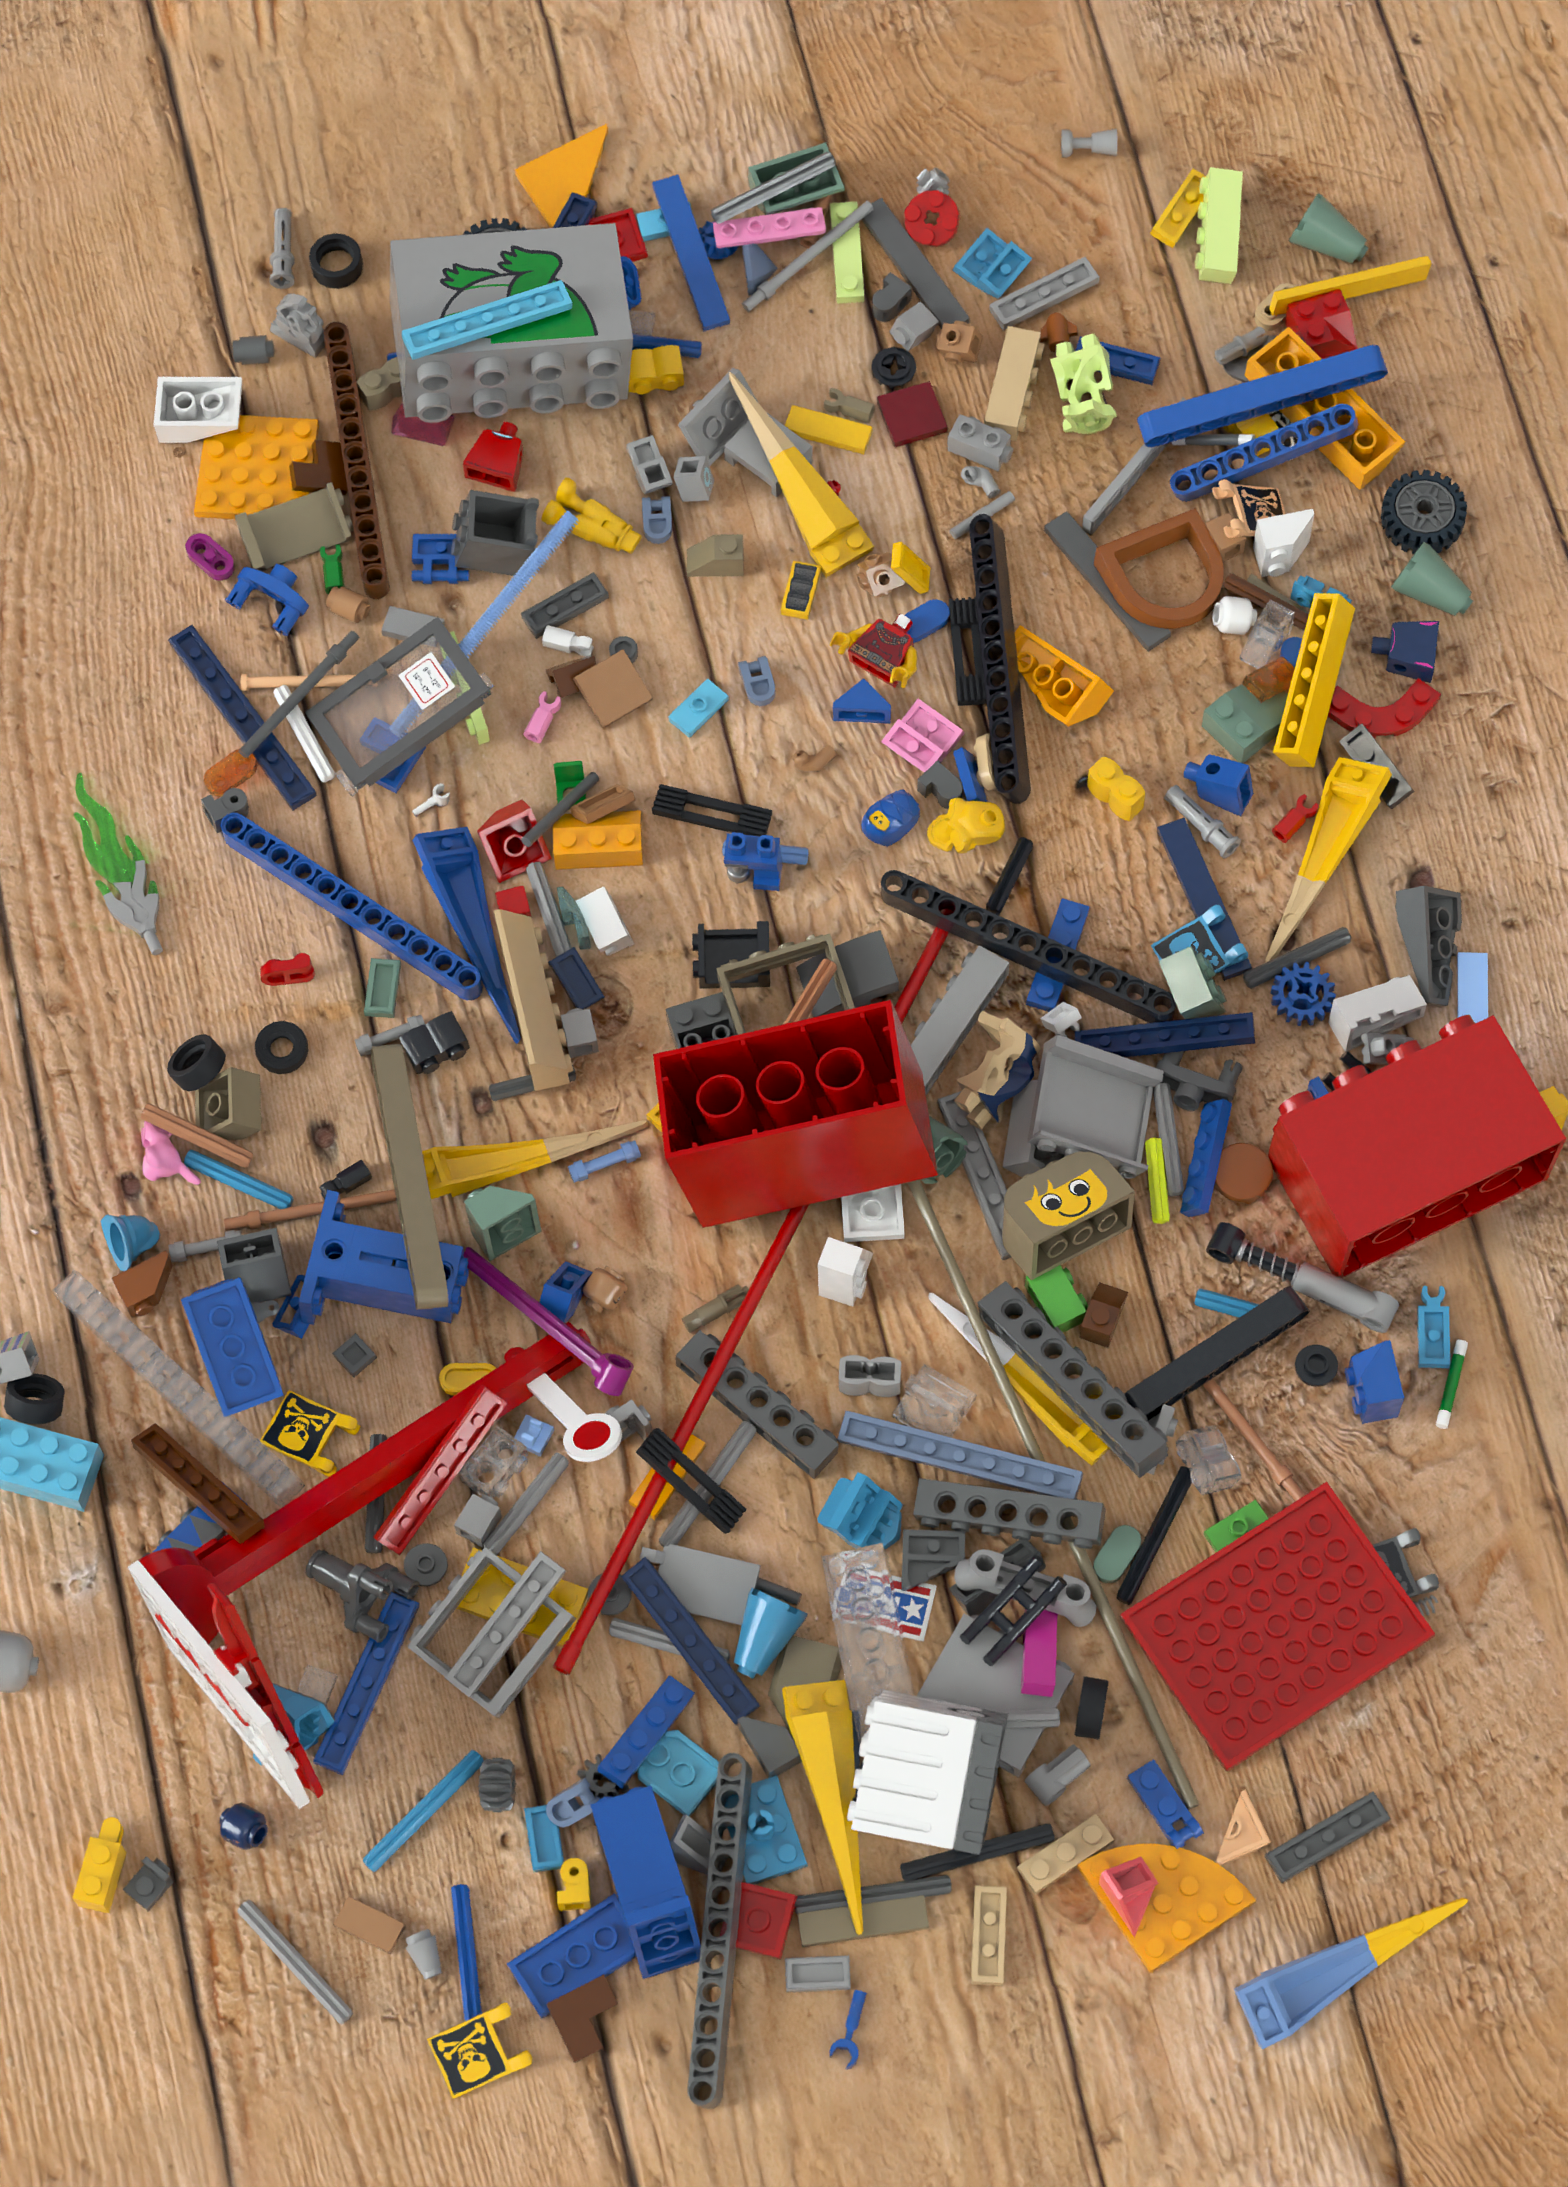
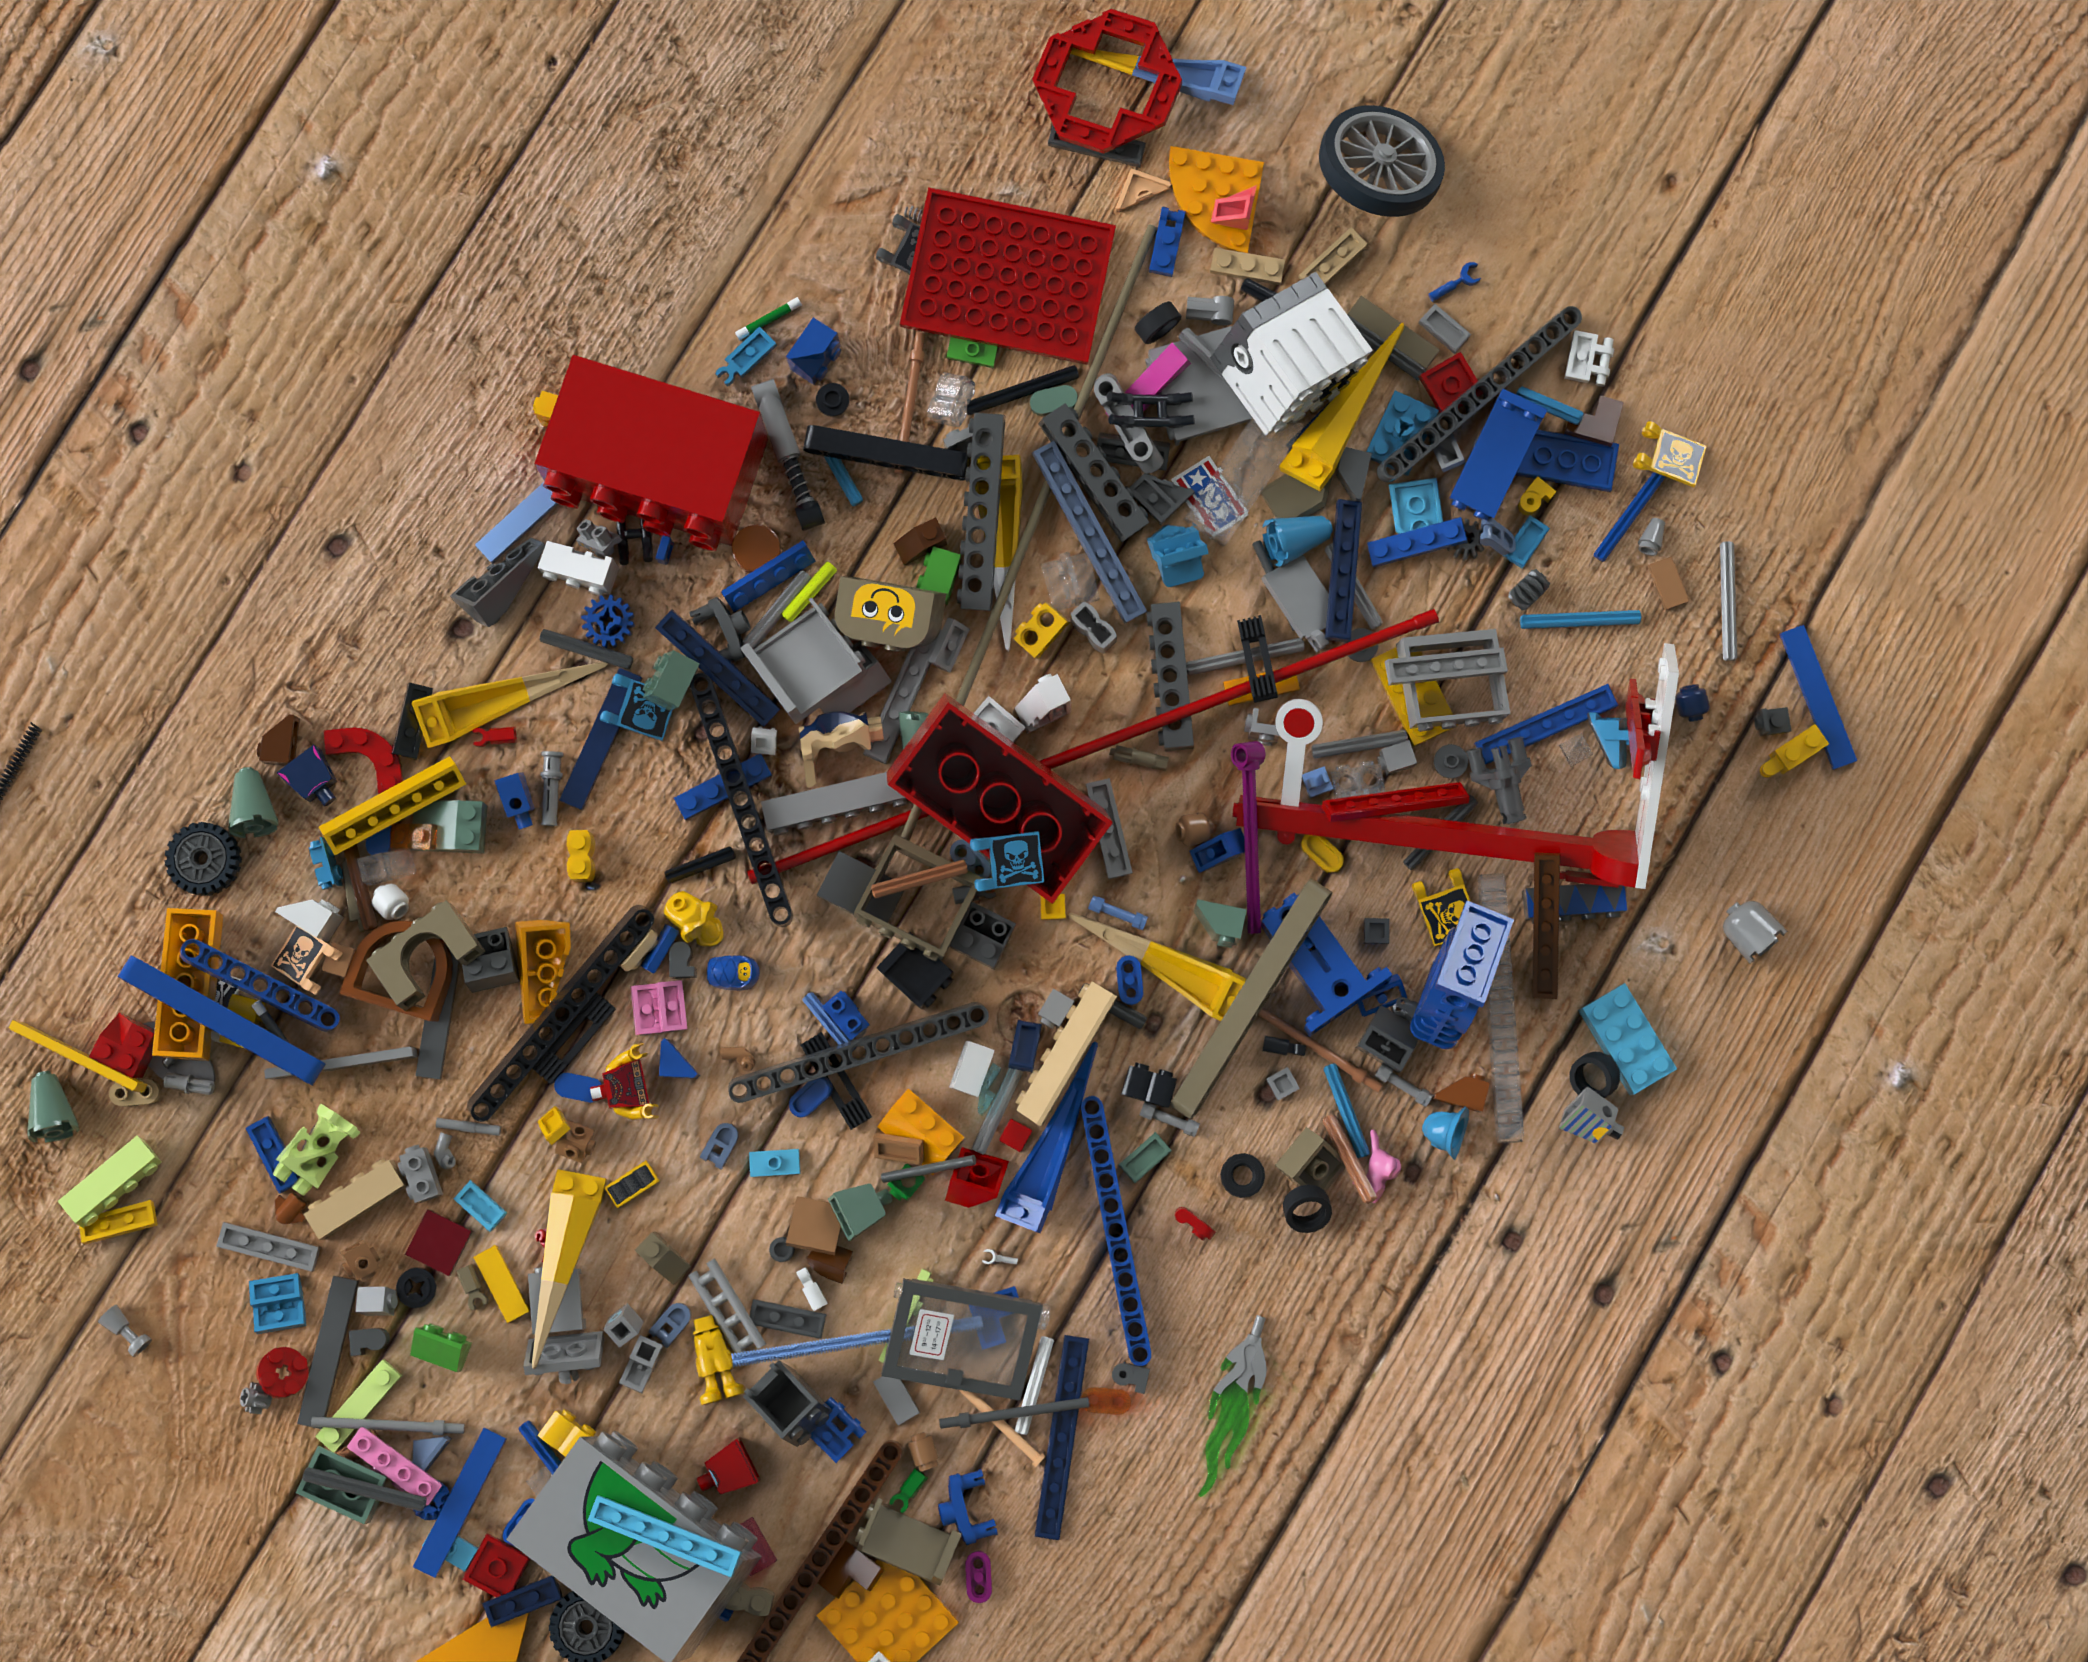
camera: 135 degrees left, 15 degrees up
bright pink bar [524,691,561,743] -> none
none -> reddish brown slope [257,714,300,766]
none -> dark tan arch [366,900,485,1011]
none -> bright green slope [410,1323,472,1372]
none -> medium azure plate [454,1180,508,1232]
none -> dark grey slope [462,927,520,993]
none -> light grey bar [688,1258,766,1354]
none -> dark grey beam [728,1002,989,1103]
none -> blue tile [789,1077,833,1117]
none -> sand green torso [828,1184,892,1241]
none -> light grey plate [928,618,970,673]
none -> flag [970,831,1044,891]
none -> yellow brick [1013,602,1070,659]
none -> red plate [1032,9,1183,154]
none -> light grey plate [1086,778,1132,879]
none -> blue plate [1116,955,1143,1005]
none -> light grey plate [1266,1067,1300,1101]
none -> wheel [1319,105,1445,217]
none -> dark azure axle [1516,386,1584,425]
none -> white plate [1564,330,1614,387]
none -> blue tile [1779,625,1857,770]

